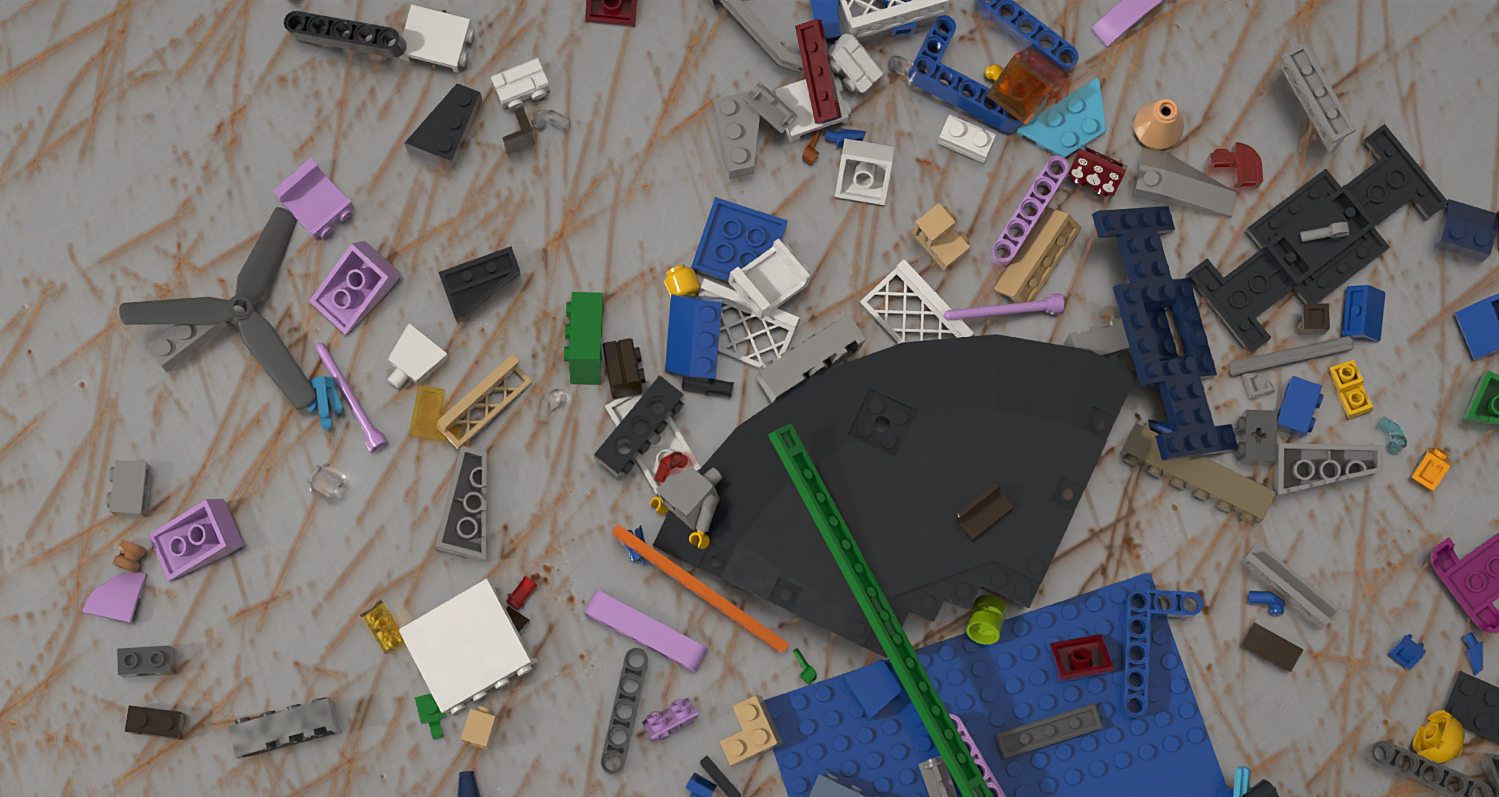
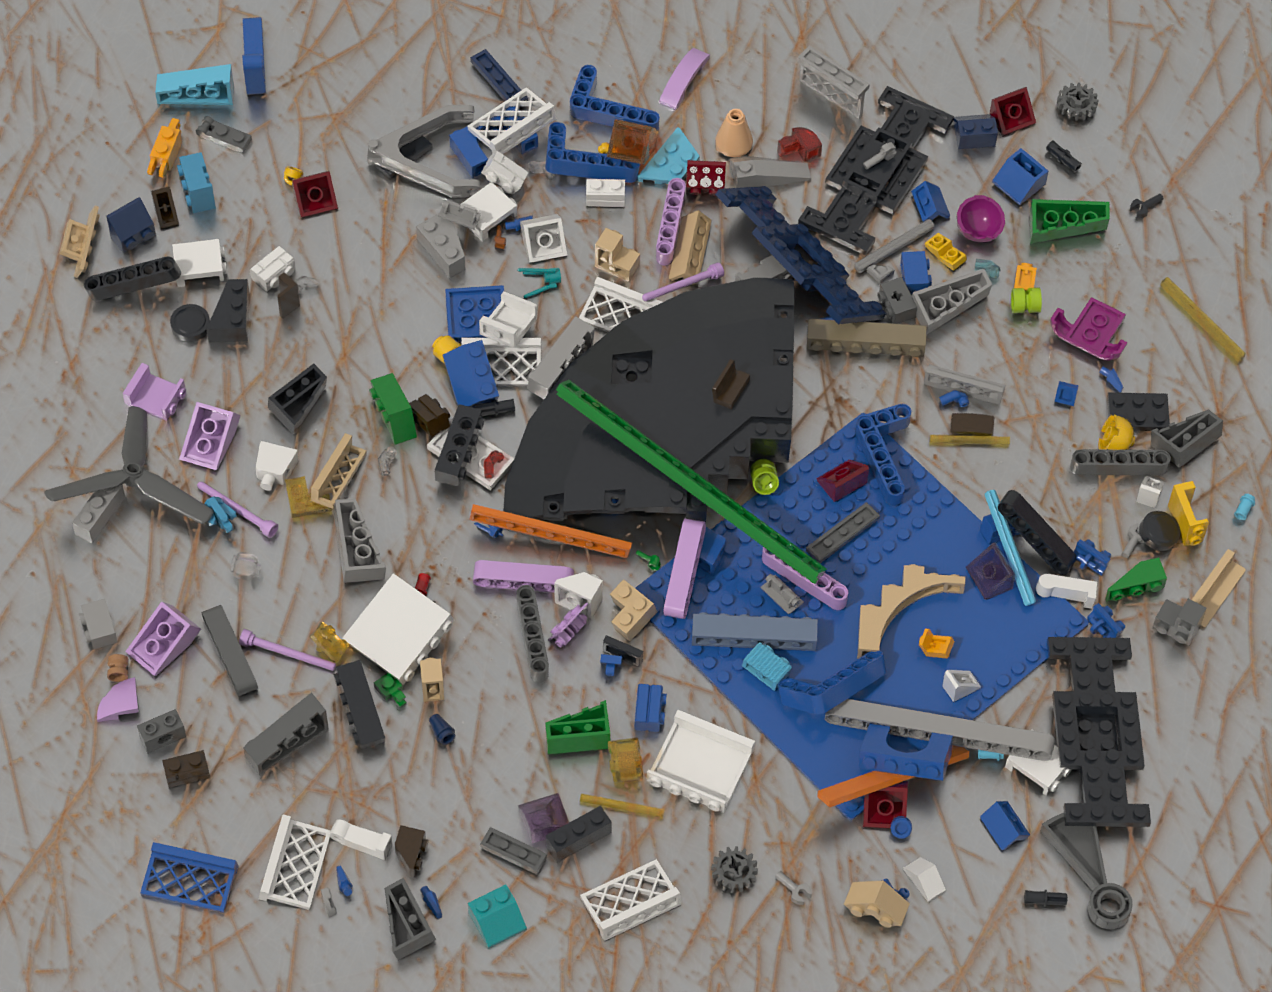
camera: 20 degrees left, 20 degrees down
light grey torso [650,467,723,549] -> none
dark red plate [795,19,842,125] -> none
dark brown panel [1299,303,1330,335] -> none
none -> black piece [170,304,210,342]
none -> dark grey beam [201,605,258,696]
none -> lavender piece [239,629,336,671]
none -> black wedge [333,660,385,750]
none -> teal plant [517,268,561,298]
none -> white slope [554,572,603,619]
none -> lavender beam [664,518,706,619]
none -> clear yellow bar [929,435,1010,445]
none -> magenta cylinder [956,195,1005,242]
none -> lime wheel [1011,287,1042,314]

